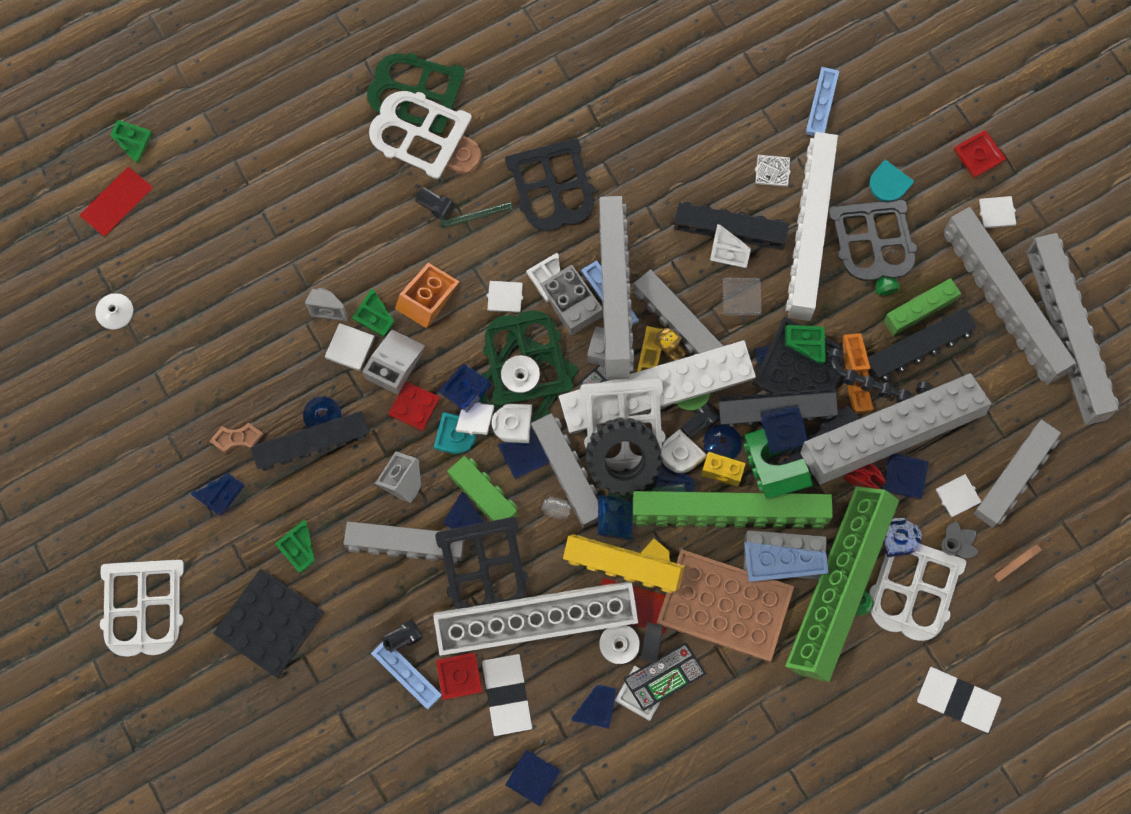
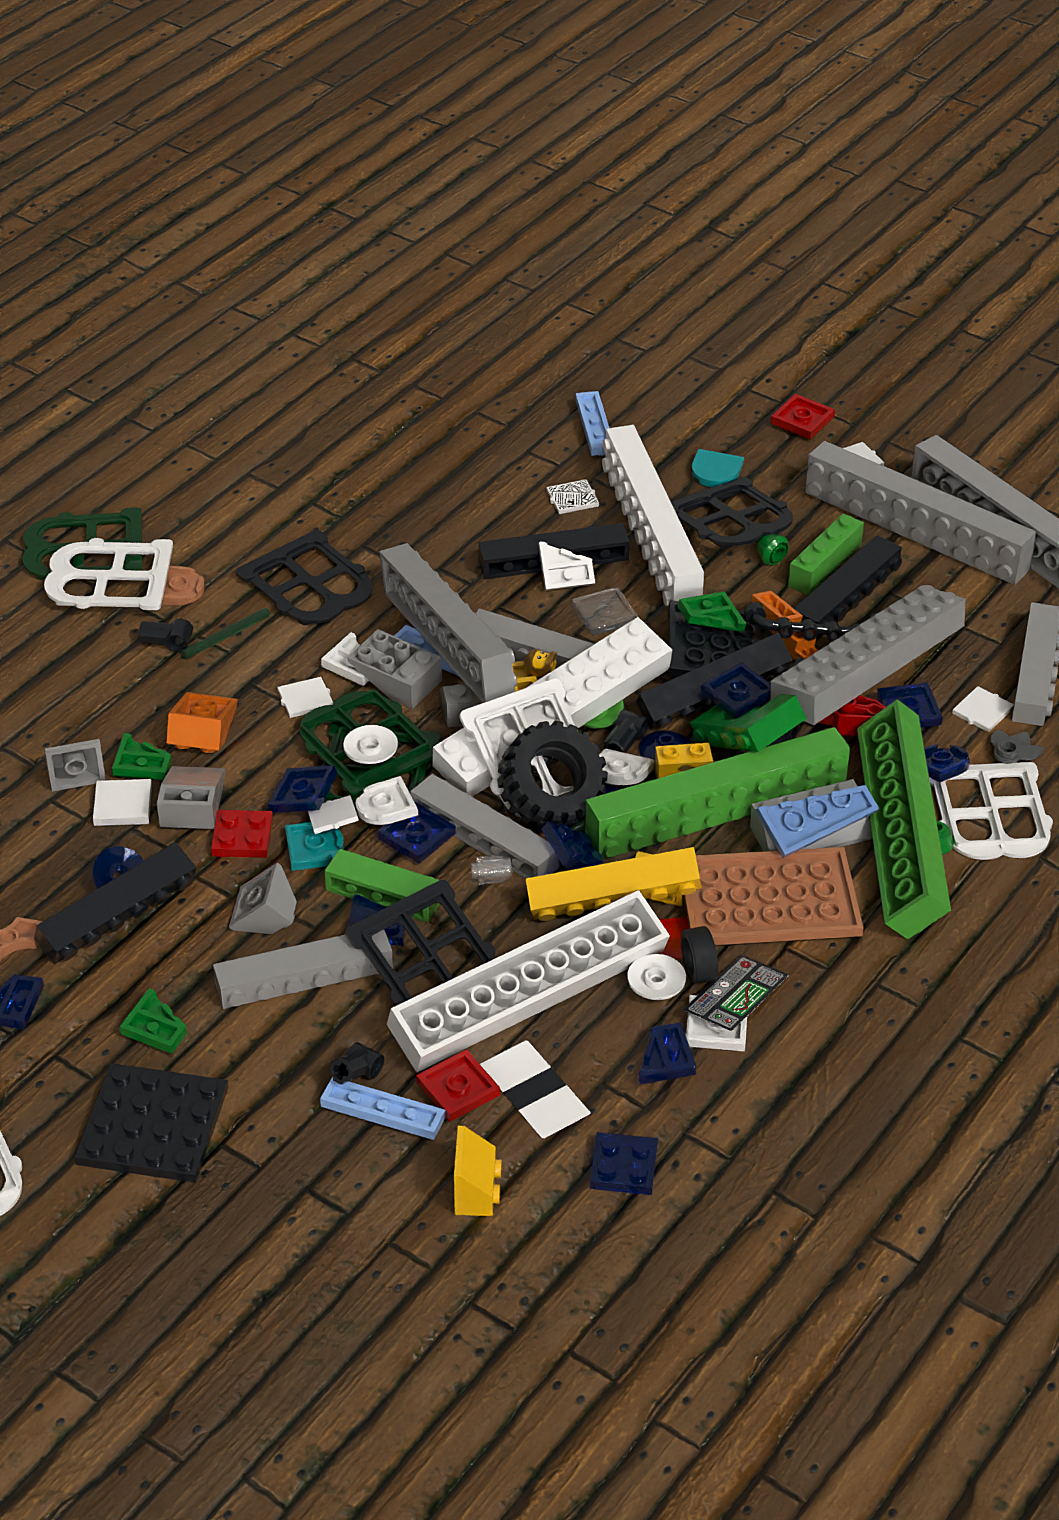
camera: 25 degrees left, 30 degrees down
none -> yellow slope [454,1126,502,1216]

